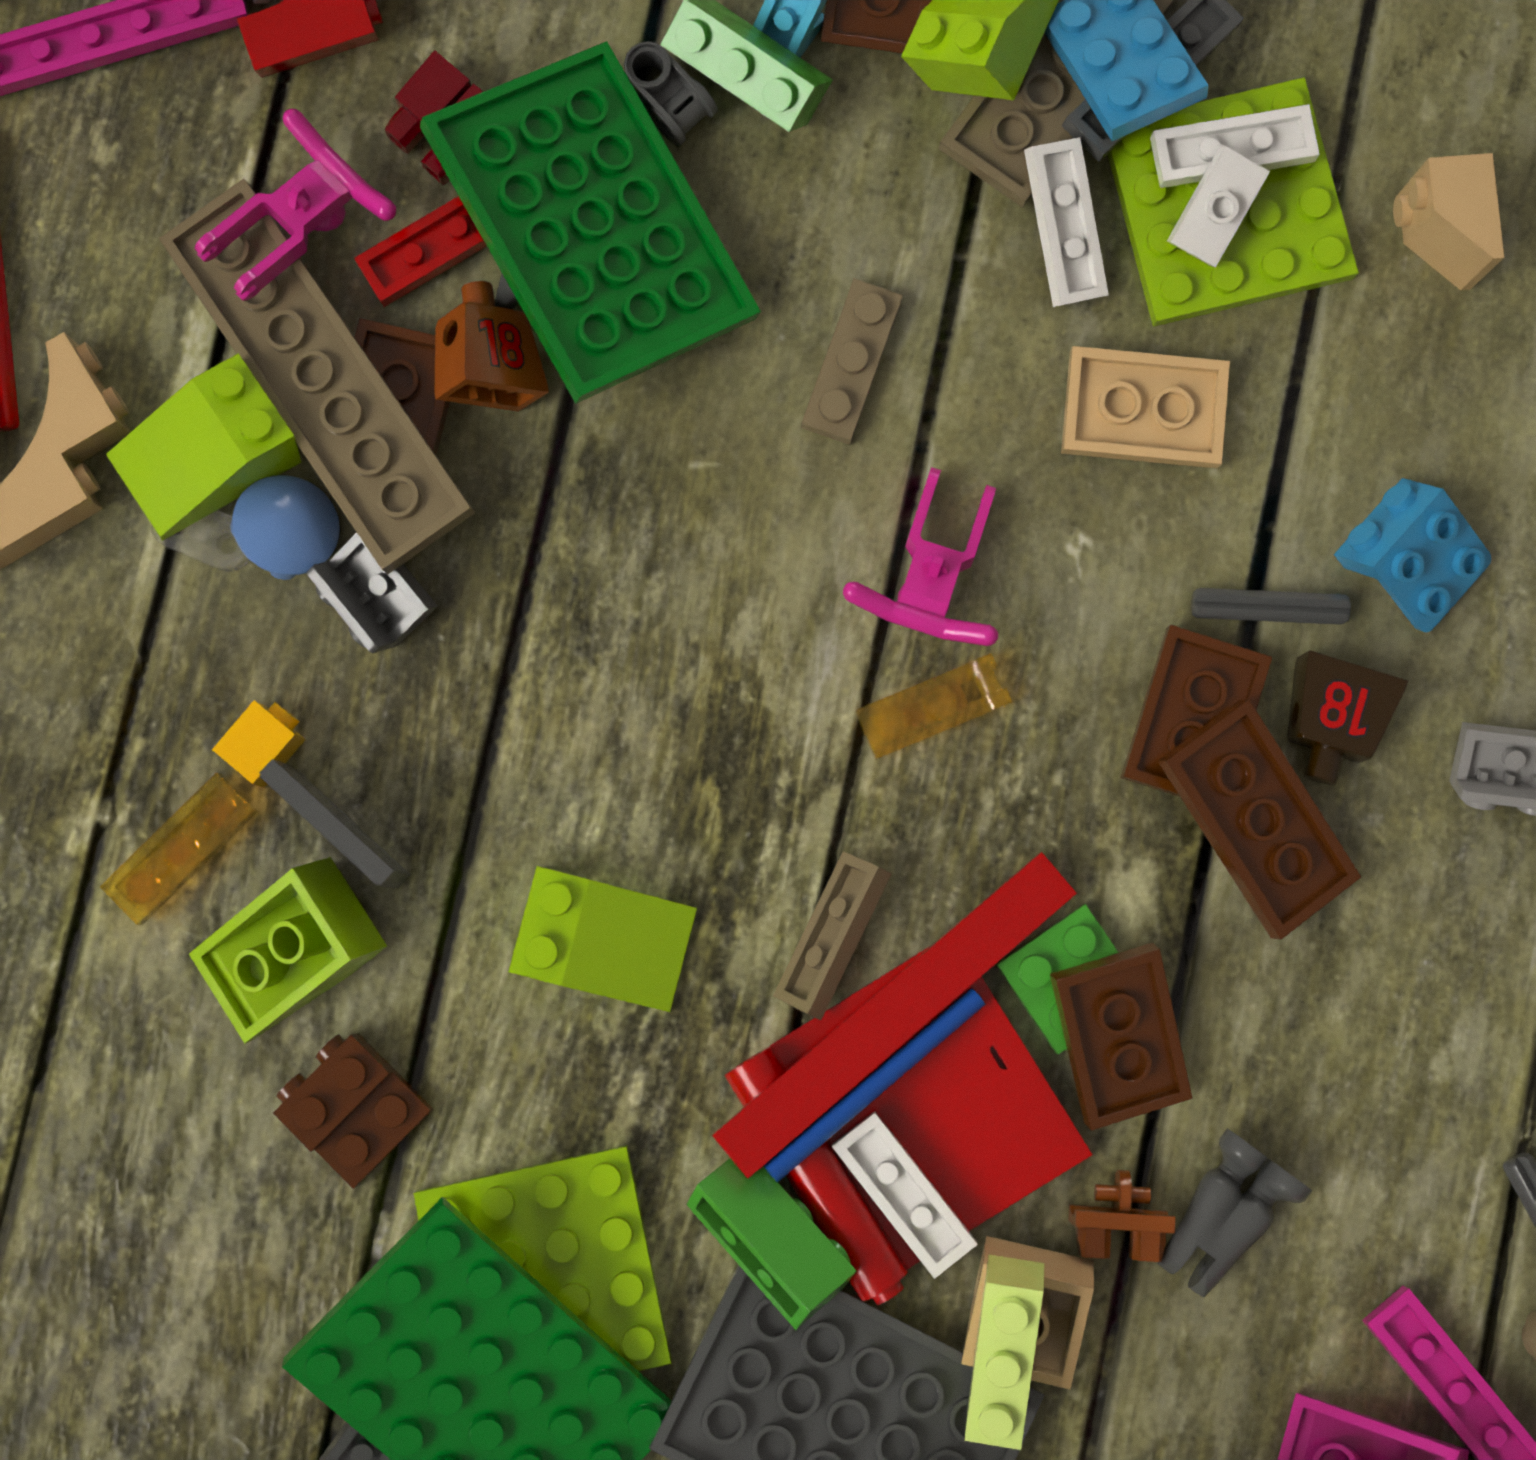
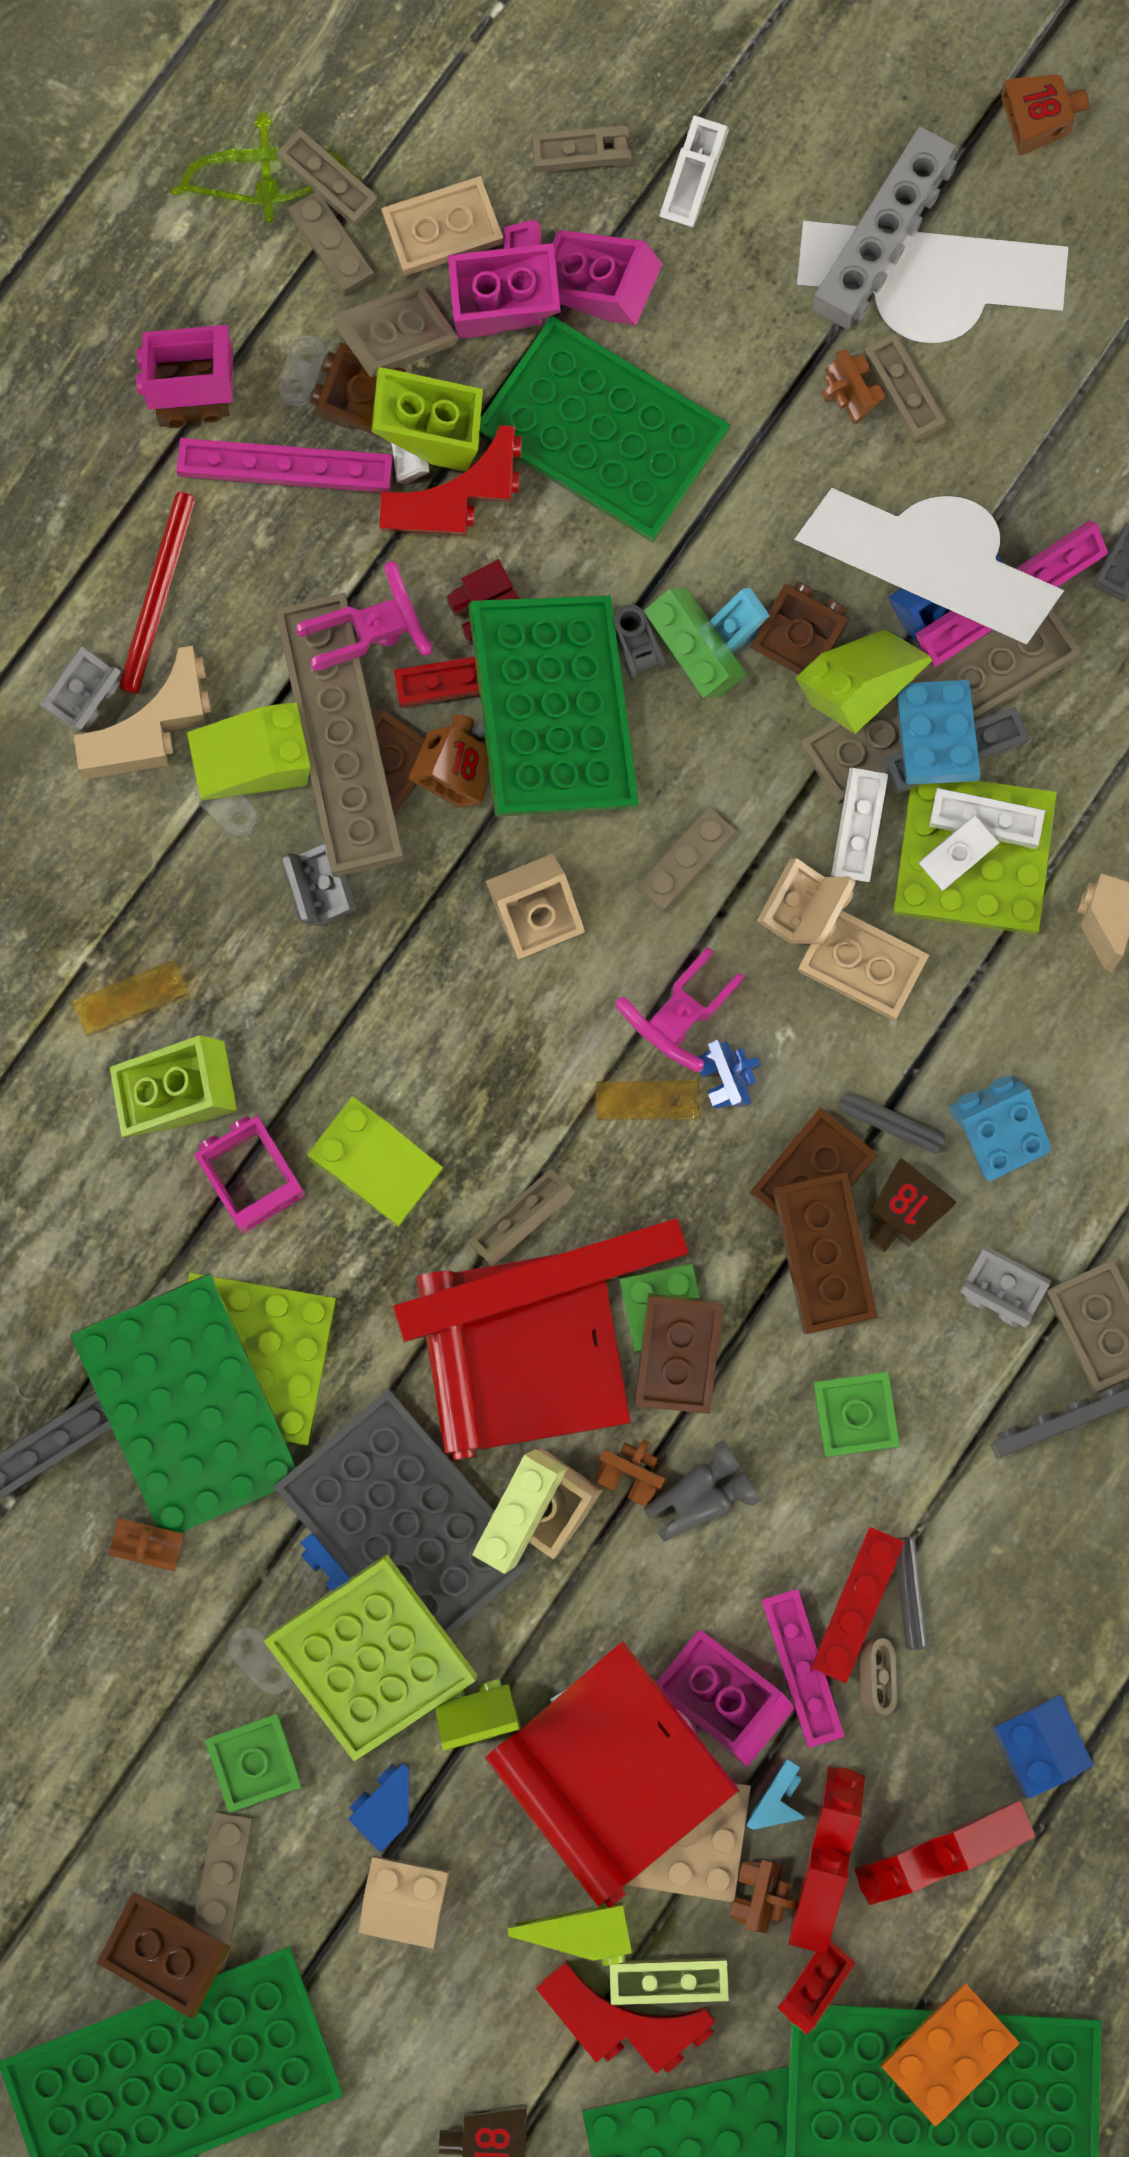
camera: 25 degrees right, 5 degrees down
yellow brick [212,700,306,788] -> none
medium blue dish [230,475,340,580] -> none
dark grey tile [259,759,411,889] -> none
reddish brown plate [273,1033,434,1189] -> none
bright green brick [686,1159,856,1330] -> none
blue piece [763,988,985,1183] -> none
white plate [832,1111,978,1279] -> none
none -> dark pink window [194,1116,306,1234]
none -> tan slope [486,853,585,960]
none -> blue hips [698,1040,761,1109]
none -> tan bracket [757,858,855,944]
none -> red plate [810,1527,905,1684]
none -> bright green plate [813,1372,900,1458]

